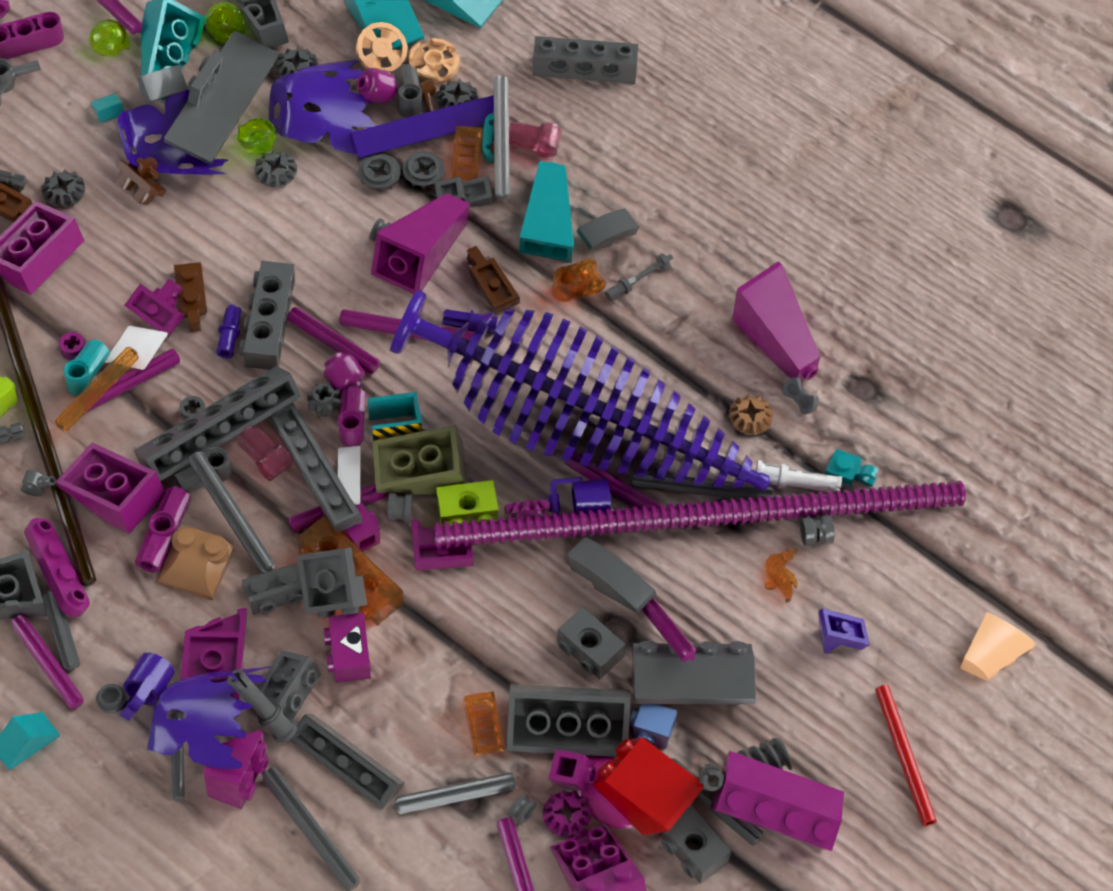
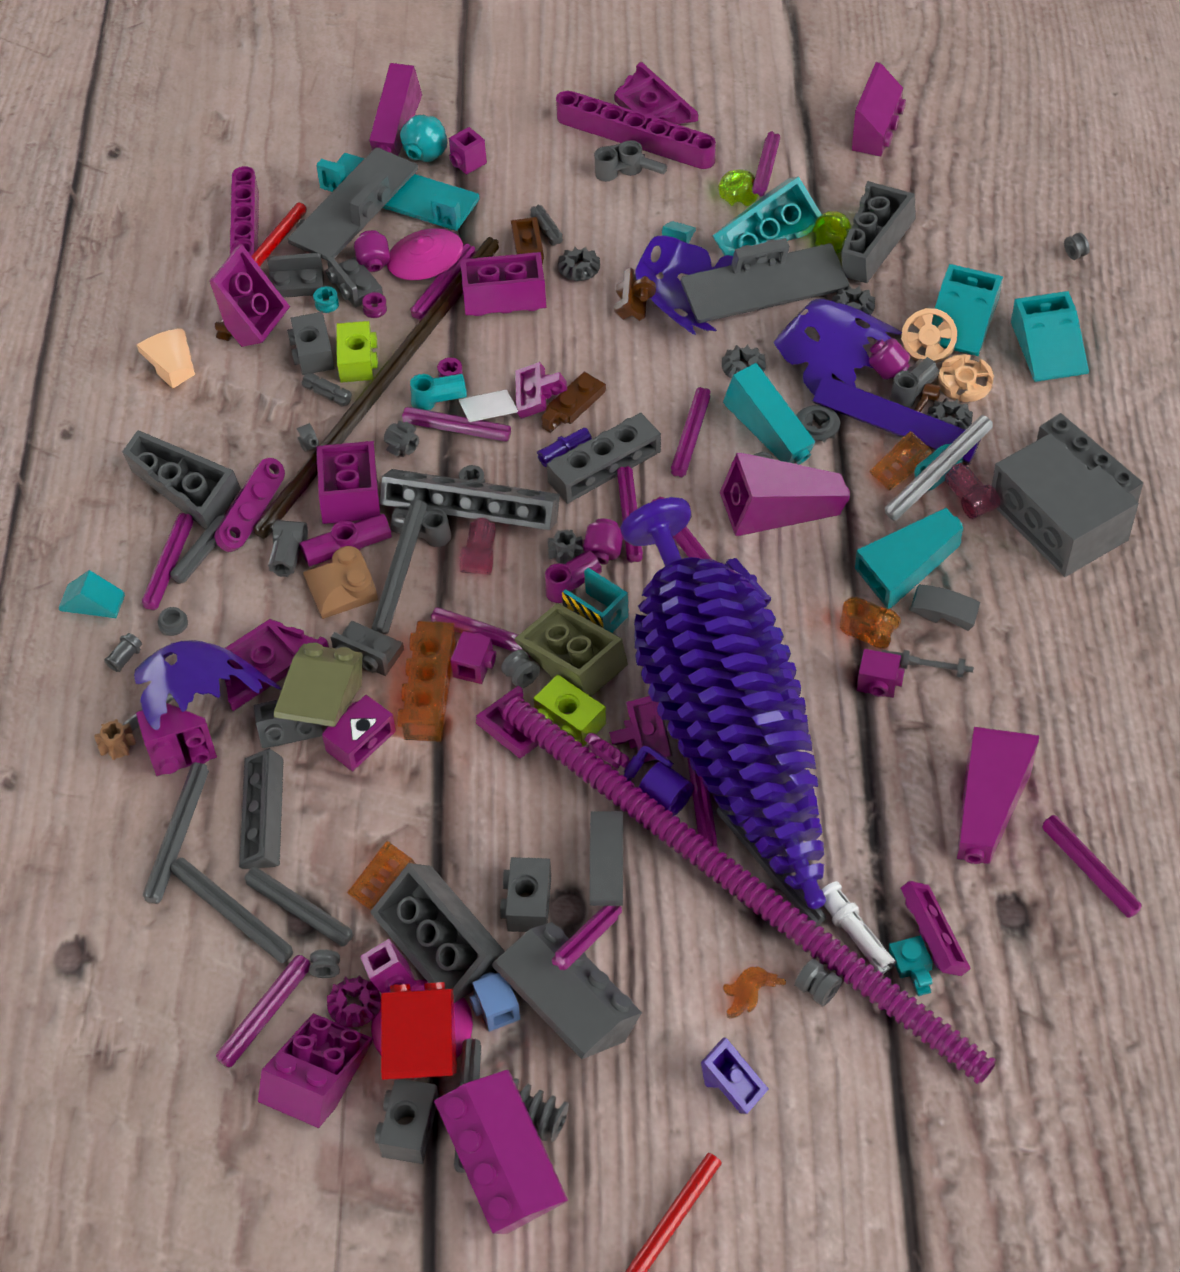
camera: 55 degrees right, 5 degrees down
clear orange axle [55,346,139,432] -> none
dark purple piece [119,652,175,721] -> none
dark grey slope [137,65,187,103] -> none
dark grey pin [227,669,298,743] -> none
clear neon green hair [235,118,277,155] -> none
dark grey tile [268,402,362,533] -> none
dark grey plate [297,547,367,618] -> none
white sticker [338,446,361,505] -> none
dark grey gear [403,151,445,189] -> none
dark grey slope [435,176,495,207] -> none
reddish brown hinge [466,246,520,314] -> none
dark grey pin [699,764,724,791] -> none
medium nougat gear [729,393,774,435] -> none
dark grey piece [783,377,819,415] -> none
light nougat slope [960,612,1035,681] -> none
none -> medium nougat gear [94,719,136,760]
none -> dark grey pin [104,633,142,672]
none -> dark grey axle [171,857,294,963]
none -> dark grey piece [268,520,308,577]
none -> olive slope [274,643,363,727]
none -> dark grey gear [384,421,419,457]
none -> magenta hinge [609,696,673,763]
none -> magenta axle [671,387,711,478]
none -> teal slope [723,363,815,465]
none -> magenta brick [857,649,905,698]
none -> magenta plate [900,881,971,976]
none -> dark grey piece [989,433,1139,577]
none -> magenta axle [1042,815,1142,918]

